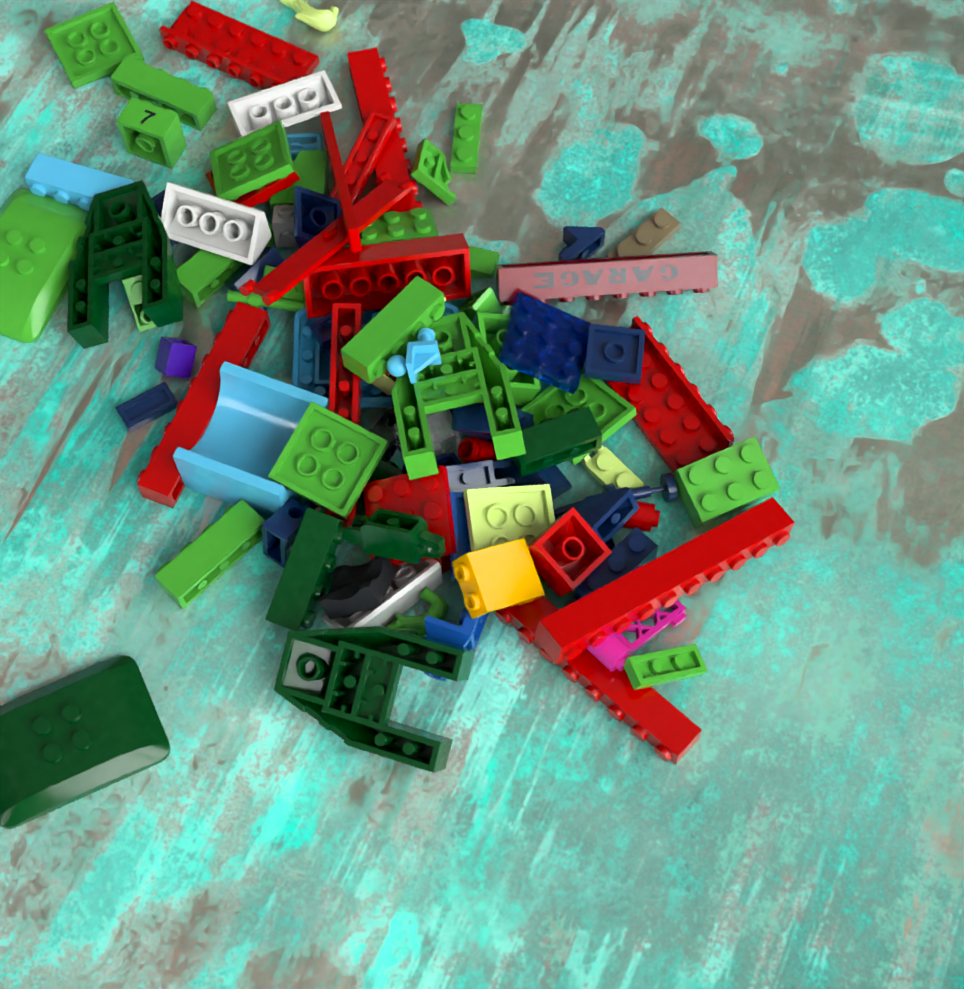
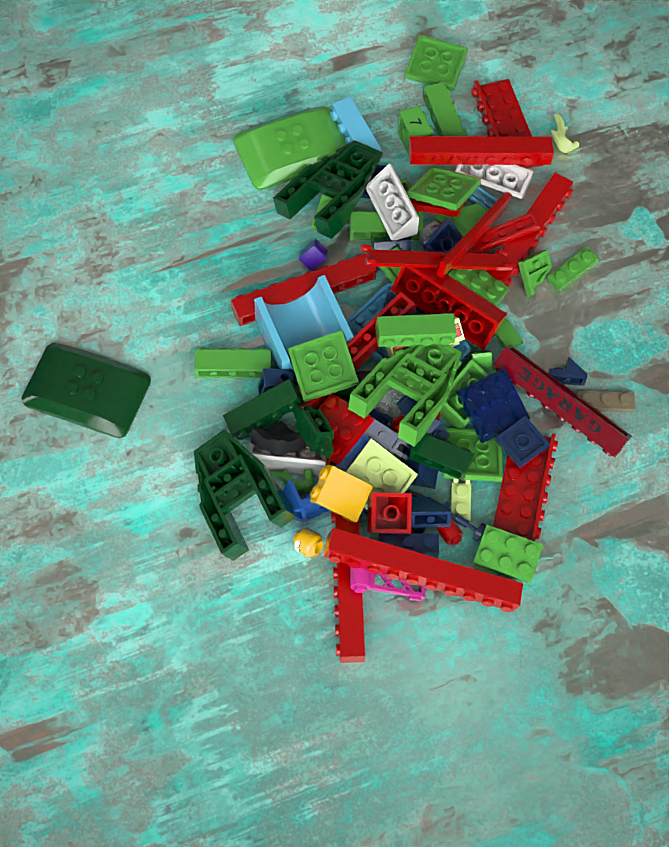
camera: 40 degrees right, 0 degrees up
dark blue tile [116,382,178,433] -> none
medium azure piece [386,328,442,384] -> none
bright green plate [623,644,708,690] -> none
none -> yellow head [293,528,323,557]
none -> red brick [408,136,554,165]

